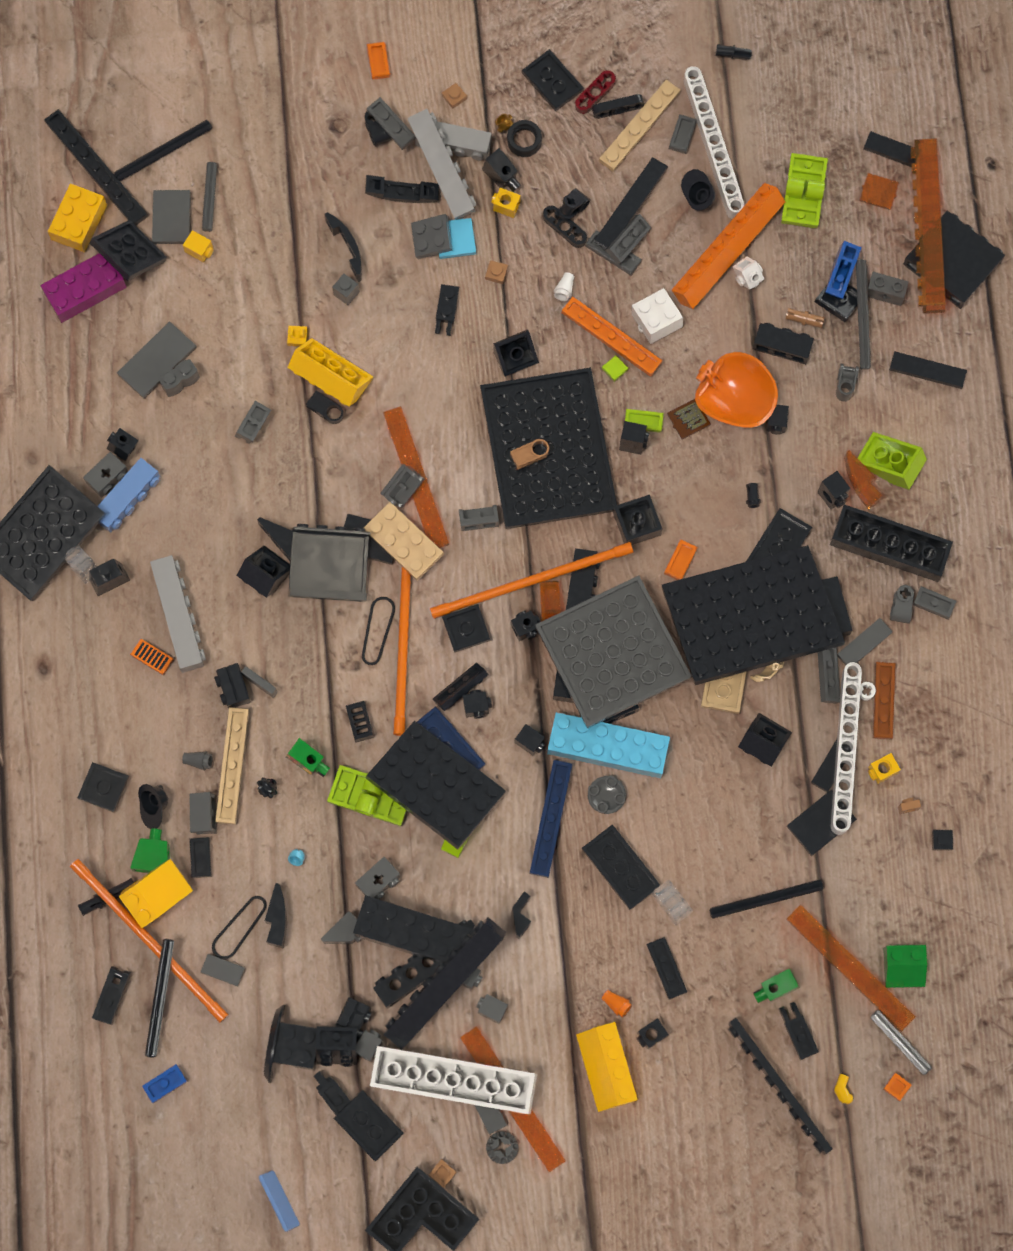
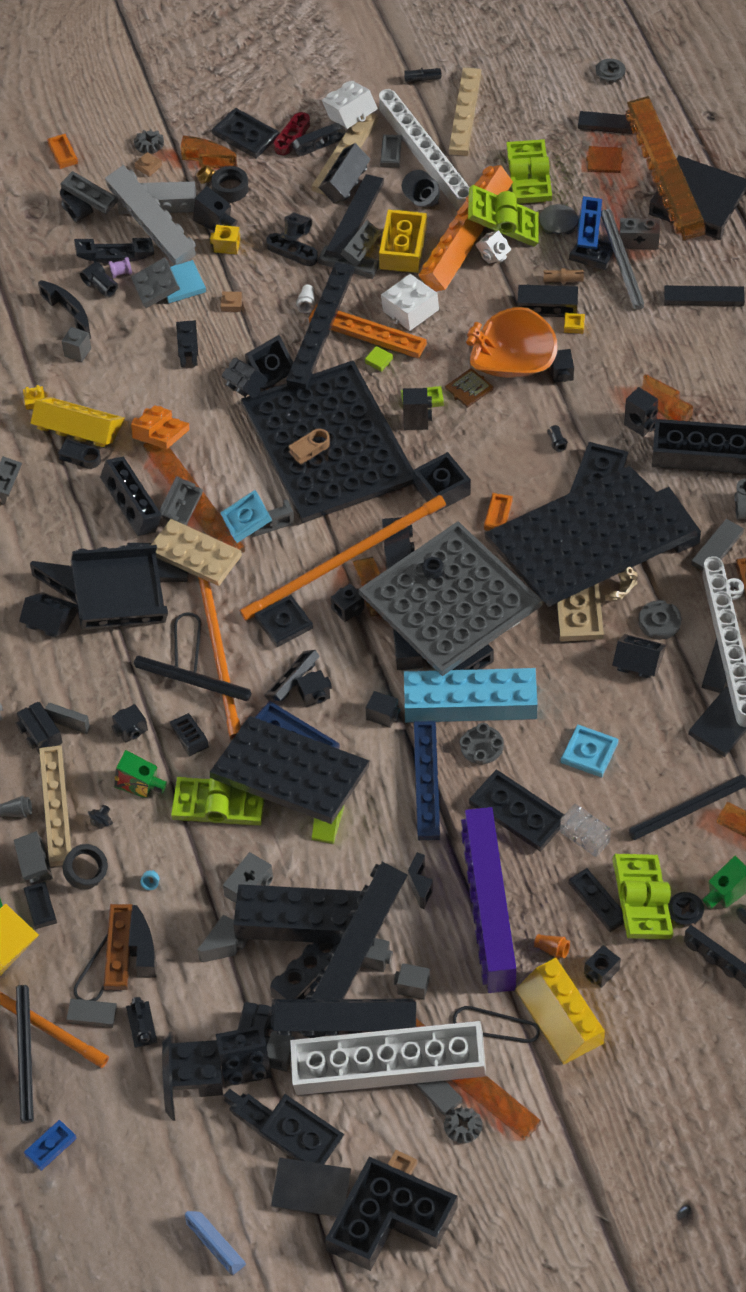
camera: 10 degrees left, 20 degrees down
dark grey plate [817,647,840,704] -> none
dark grey piece [836,363,859,402] -> none
lime slope [855,432,927,490] -> none
none -> black tyre [62,844,108,890]
none -> black piece [79,261,118,297]
none -> black brick [100,456,162,536]
none -> dark orange tile [104,904,133,990]
none -> lavender bush [109,257,132,279]
none -> black brick [112,704,148,743]
none -> black hinge [126,997,158,1048]
none -> orange plate [131,405,189,449]
none -> black axle [133,655,252,701]
none -> dark grey gear [134,129,164,154]
none -> clear orange slope [180,135,238,168]
none -> medium azure tile [220,490,272,543]
none -> black brick [222,358,267,398]
none -> black brick [271,999,416,1035]
none -> black tile [271,1157,352,1217]
none -> black plate [286,262,355,389]
none -> brick [318,143,370,203]
none -> white brick [322,81,378,129]
none -> yellow brick [379,209,427,273]
none -> black tile [422,557,444,579]
none -> tan plate [449,68,482,156]
none -> black piece [453,1006,540,1043]
none -> dark purple brick [461,807,516,993]
none -> lime plate [468,185,539,247]
none -> dark grey dish [539,204,578,234]
none -> medium azure tile [561,724,619,778]
none -> yellow tile [564,313,585,334]
none -> dark grey gear [596,58,626,83]
none -> lime plate [612,854,674,939]
none -> dark grey tile [638,600,682,640]
none -> black gear [668,892,704,927]

